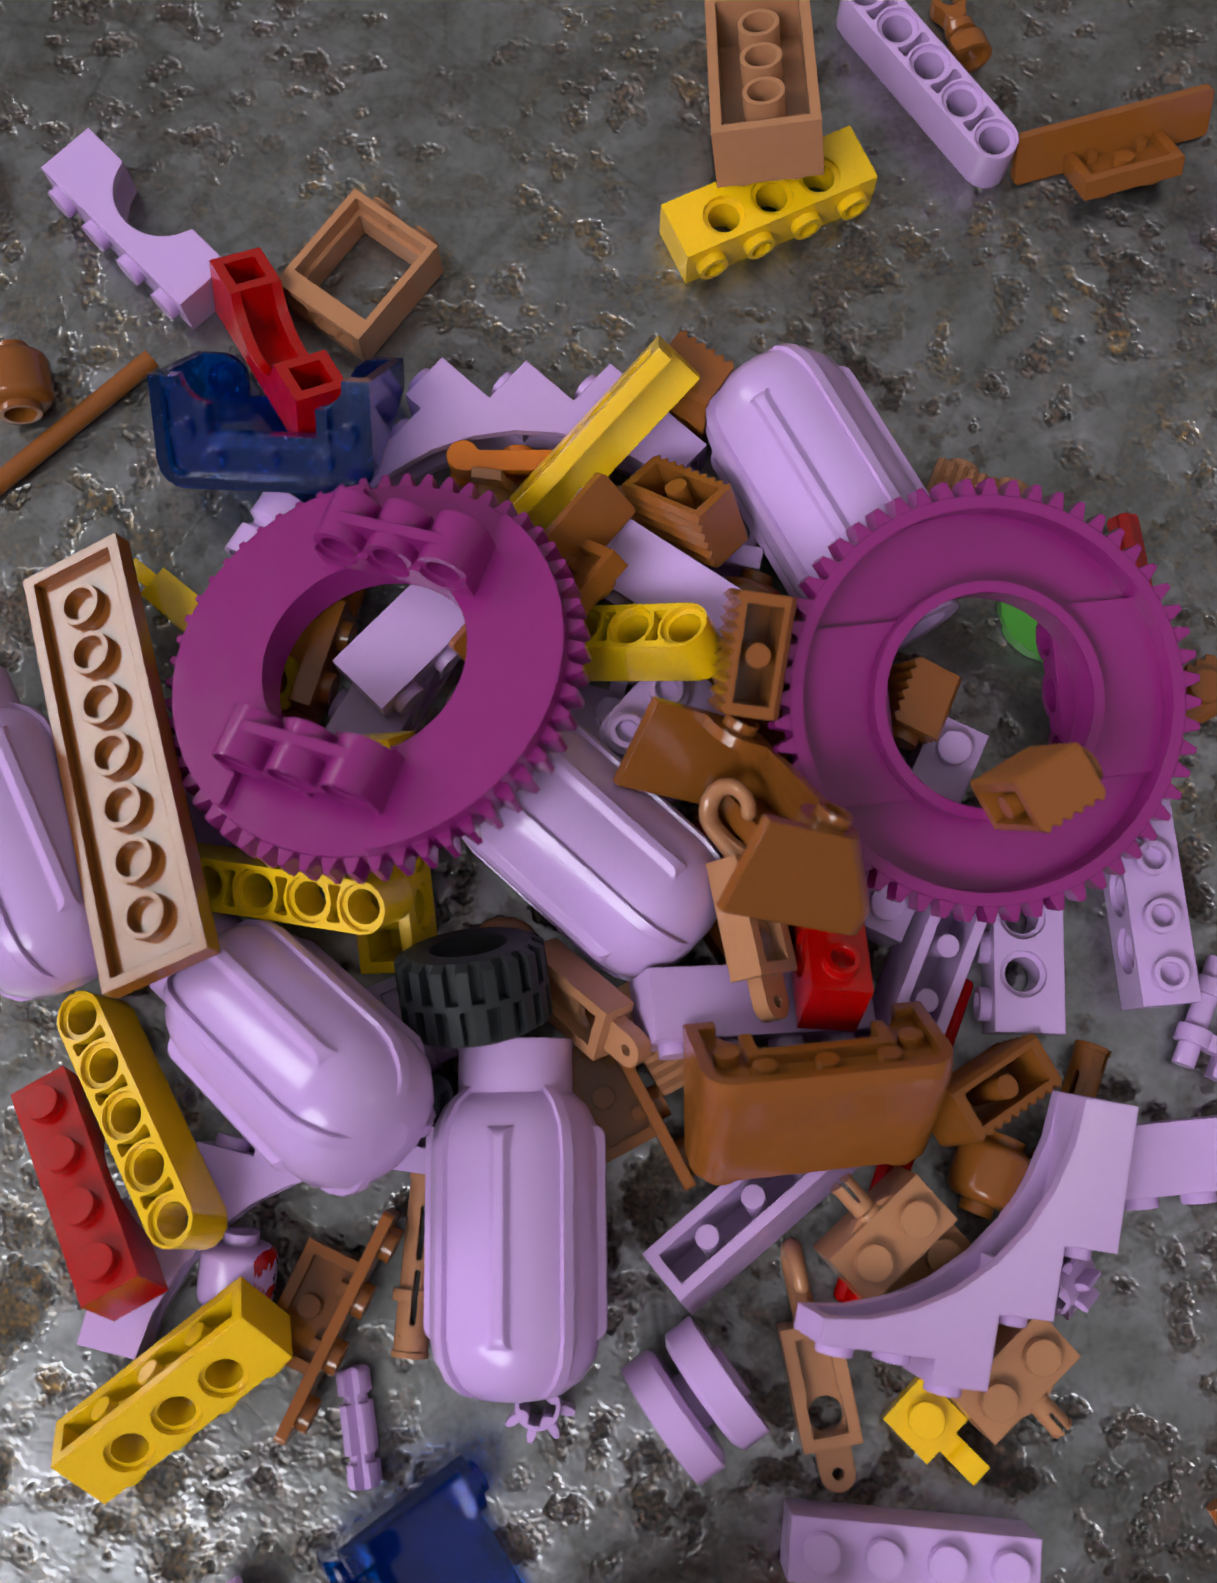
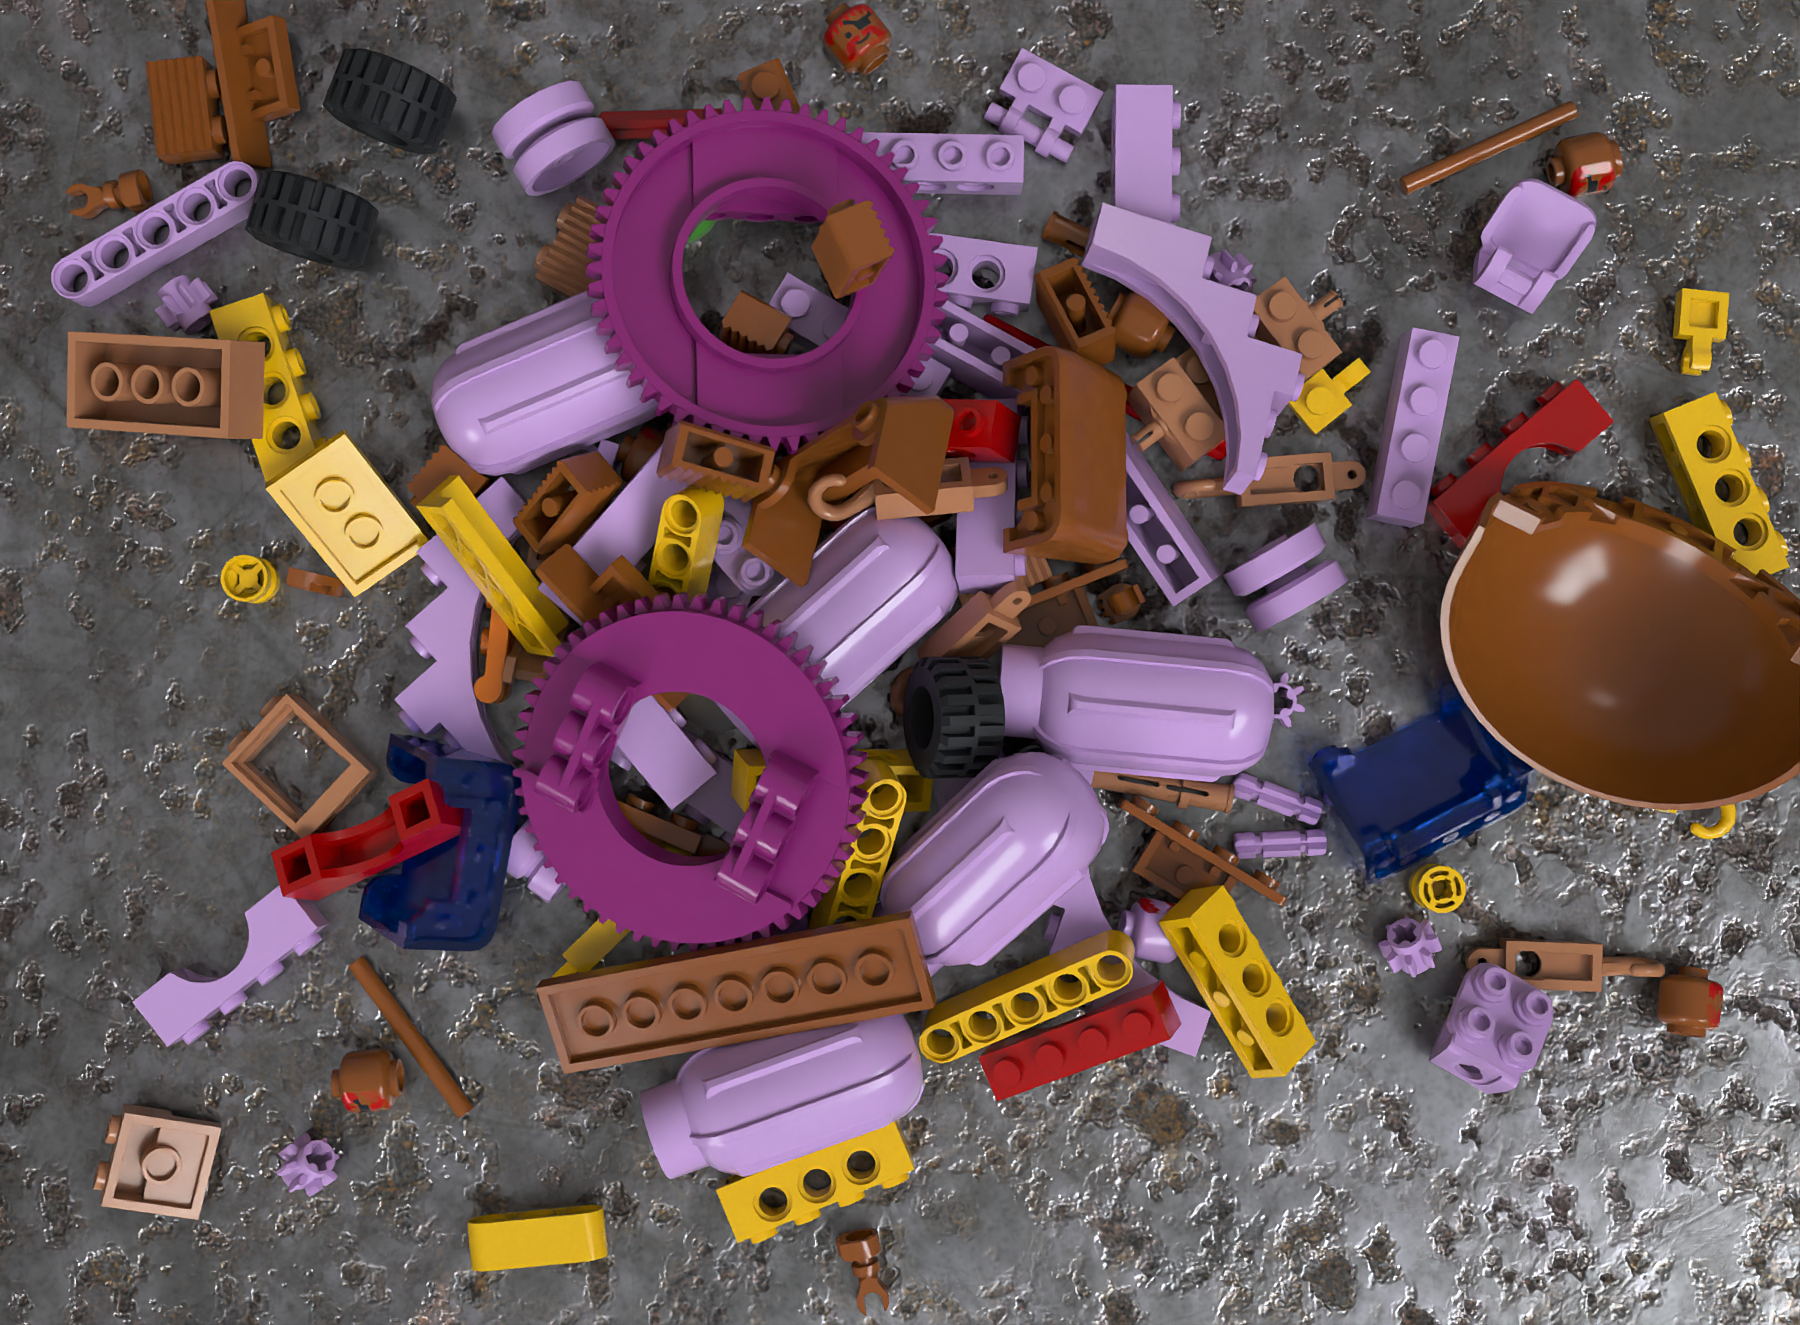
camera: 80 degrees left, 10 degrees up
none -> dark orange brick [145,55,229,165]
none -> lavender gear [155,275,218,334]
none -> yellow wheel [220,554,281,604]
none -> black tyre [245,171,379,269]
none -> yellow plate [265,429,431,597]
none -> dark orange tile [285,567,345,598]
none -> black tyre [323,48,457,154]
none -> lavender wheel [491,80,616,196]
none -> dark orange piece [1096,583,1146,626]
none -> lavender axle [1232,772,1323,825]

